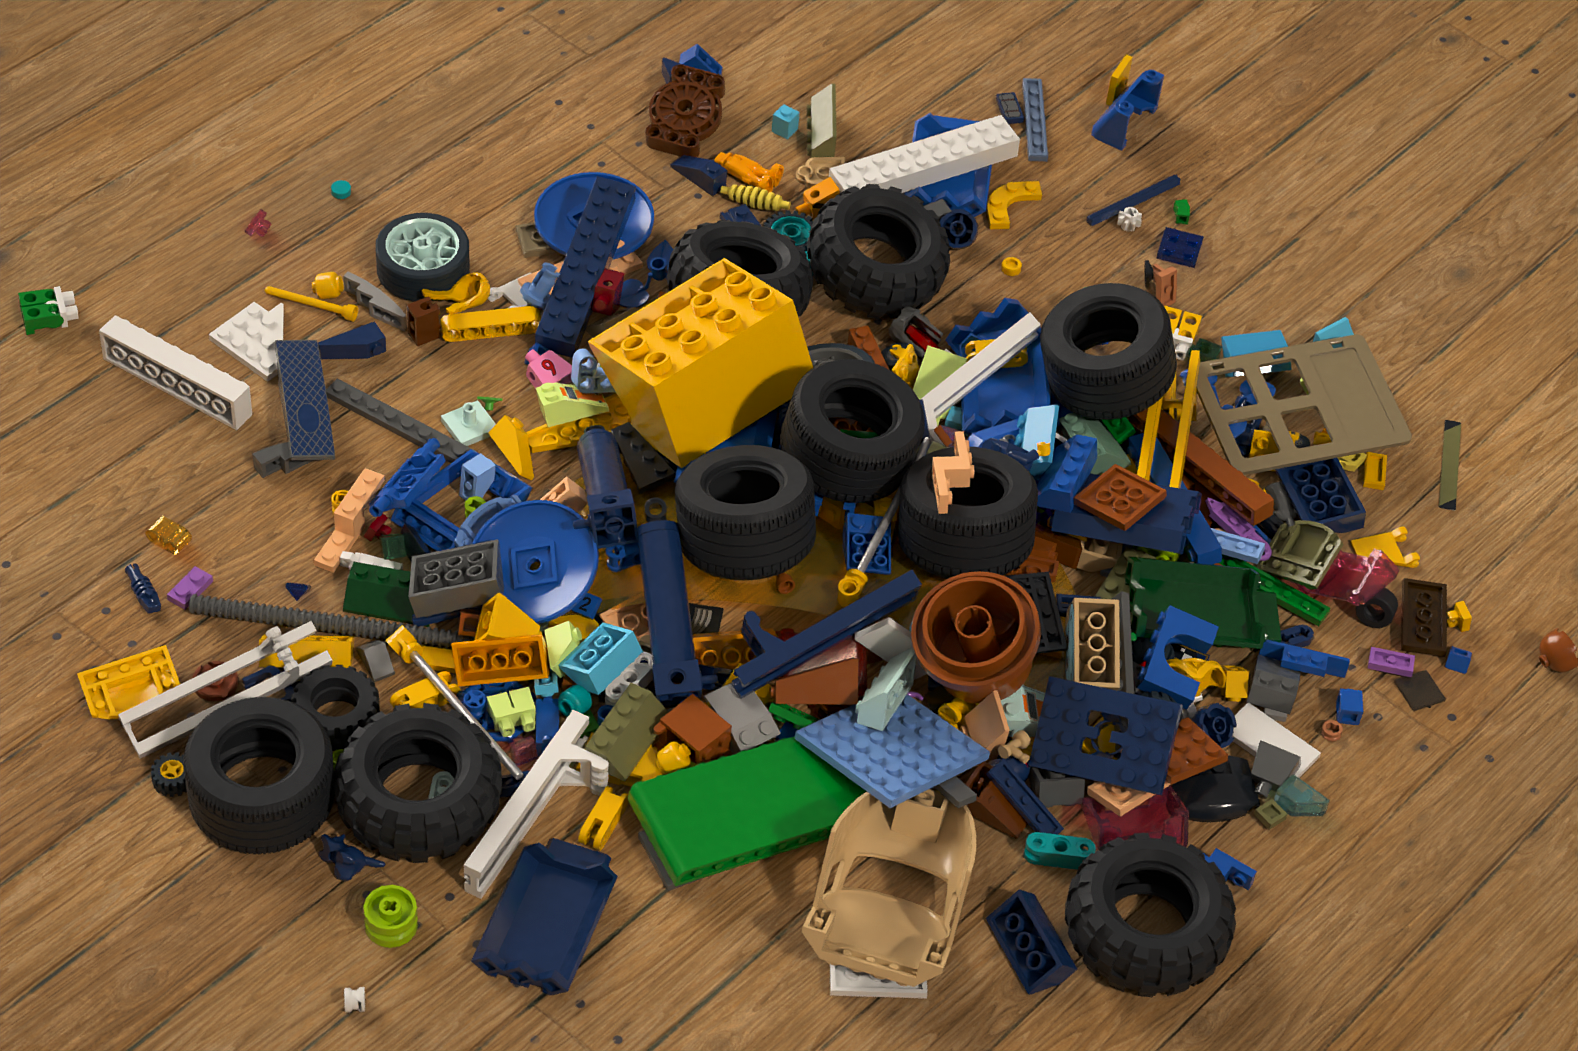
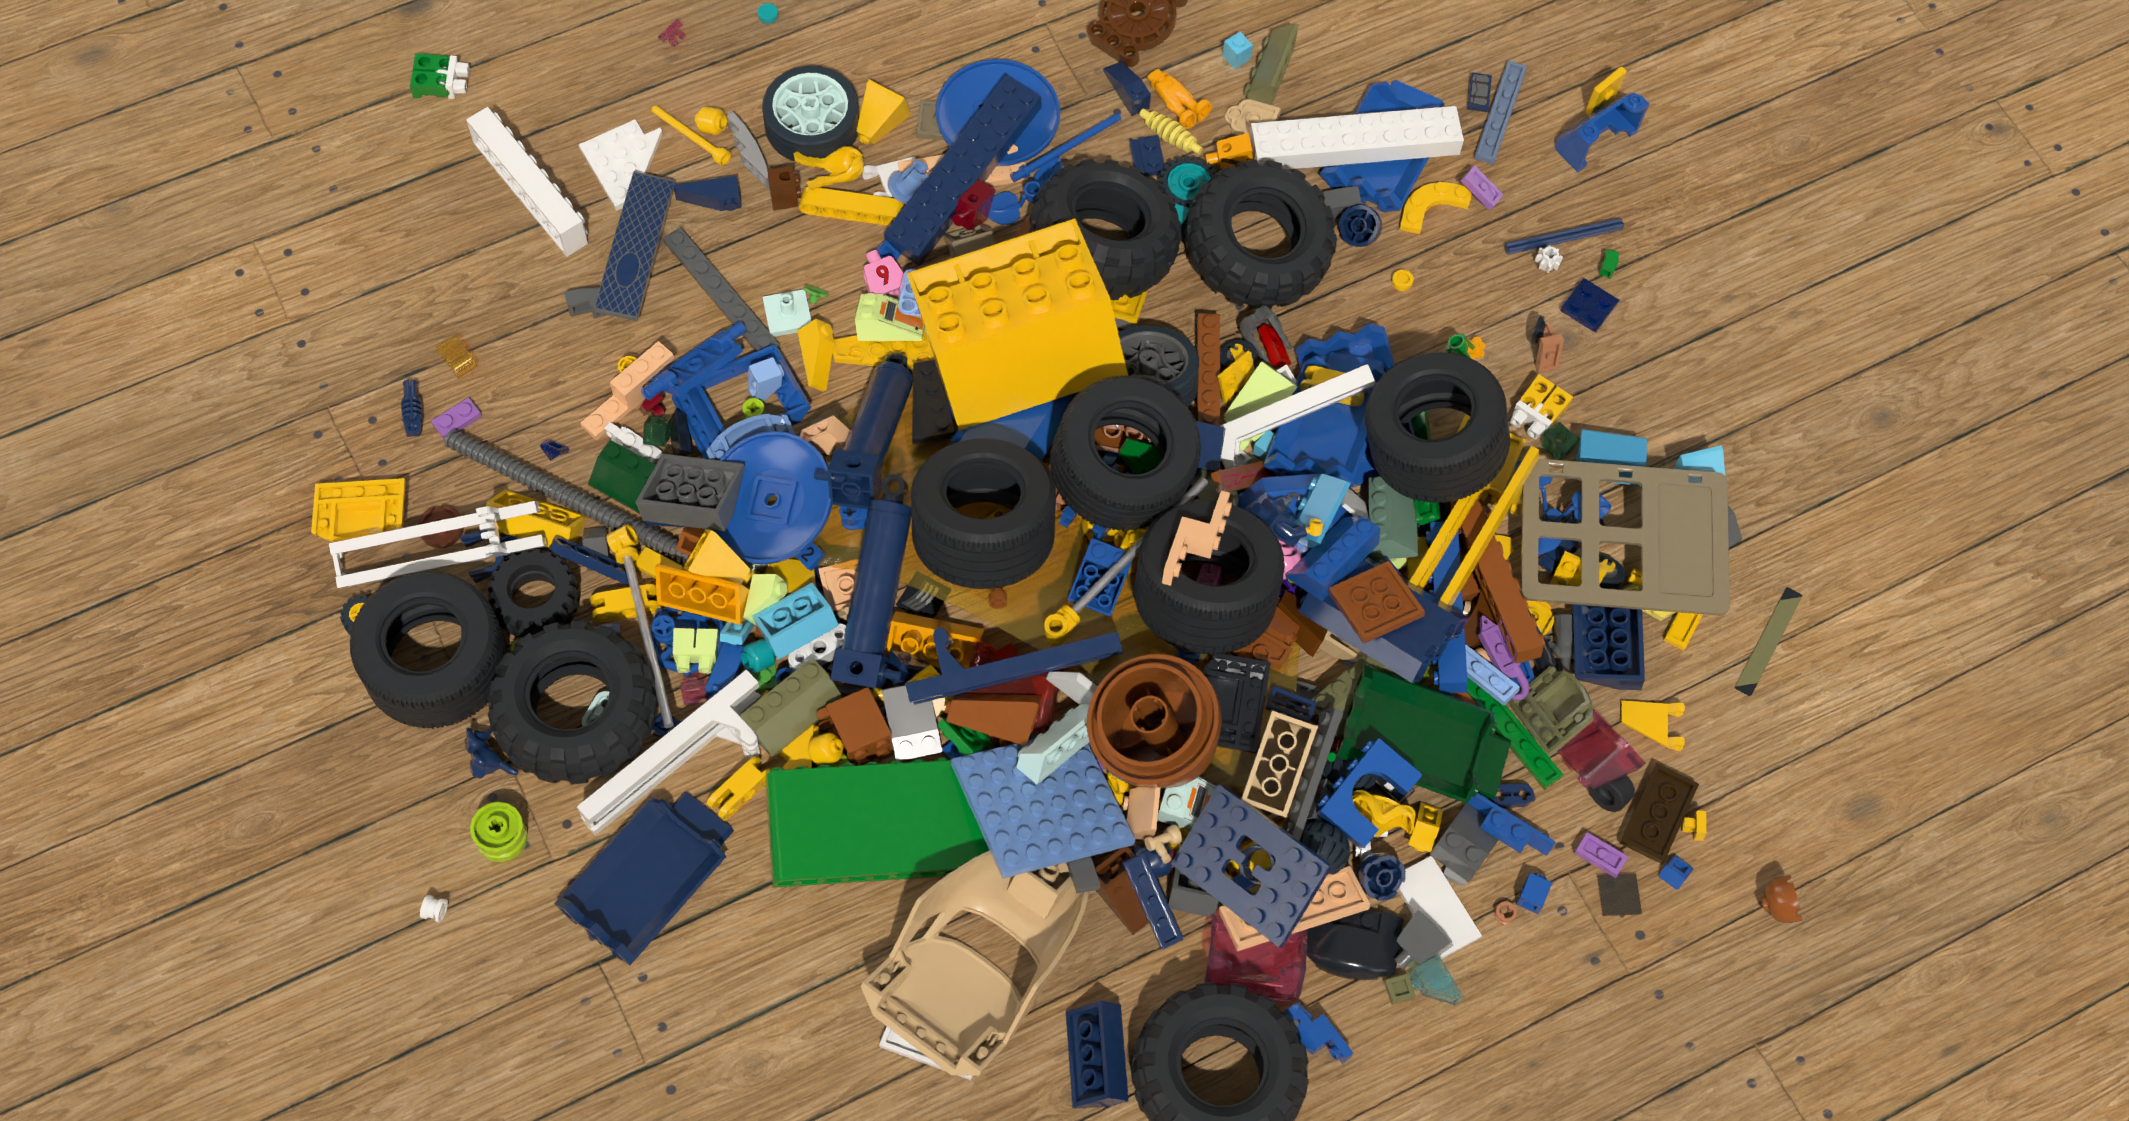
camera: 20 degrees right, 15 degrees up
teal piece [1023,832,1096,870] -> none
dark orange plate [1166,717,1228,785] -> none
none -> dark blue beam [550,536,636,584]
none -> yellow slope [857,80,911,145]
none -> blue bar [1010,113,1121,182]
none -> medium lavender plate [1460,165,1503,210]

